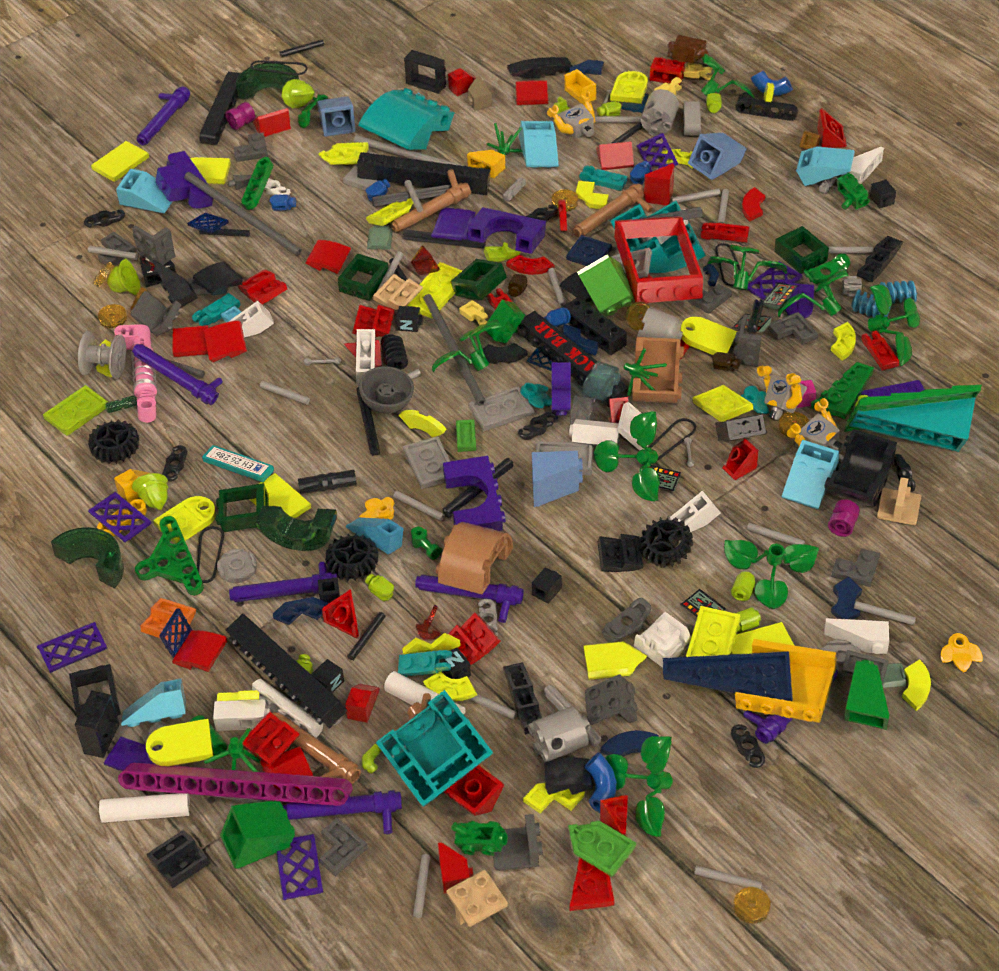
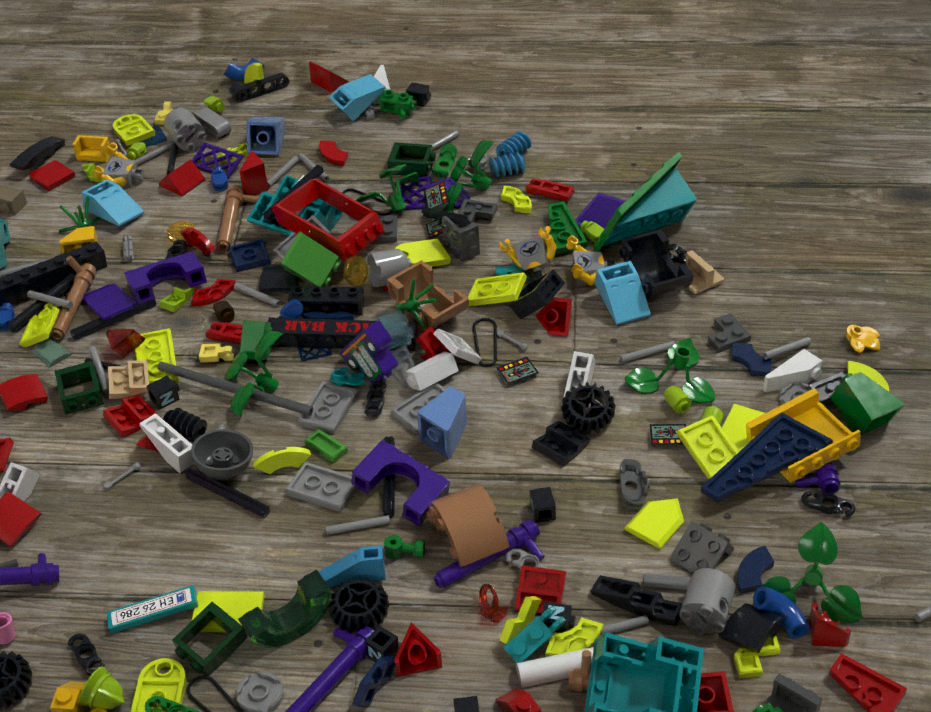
camera: 45 degrees left, 5 degrees down
light grey bar [260,381,310,405] -> none
black axle [298,469,357,494] -> none
black bar [347,612,386,661] -> none
yellow plate [359,497,395,520] -> none
lime arm [365,574,394,601] -> none
dark green window [451,259,507,301] -> none
black tile [483,343,528,364] -> none
bright green tile [568,821,636,876] -> none
dark blue tile [569,60,604,75] -> none
neon yellow tile [576,181,609,209] -> none
teal hinge [579,165,628,191] -> none
green plant [593,411,660,501] -> none
white brick [634,612,691,668] -> none
red brick [650,57,685,85] -> none
reddish brown torso [667,35,714,66] -> none
light yellow plate [684,63,712,80] -> none
red hinge [700,223,750,243] -> none
green plant [701,53,755,99] -> none
dark brown arm [712,352,741,371] -> none
clear yellow piece [779,412,809,438] -> none
pearl gold tile [799,131,821,149] -> none
magenta wheel [828,500,860,537] -> none
black slope [857,236,903,282] -> none
green plant [868,285,920,367] -> none

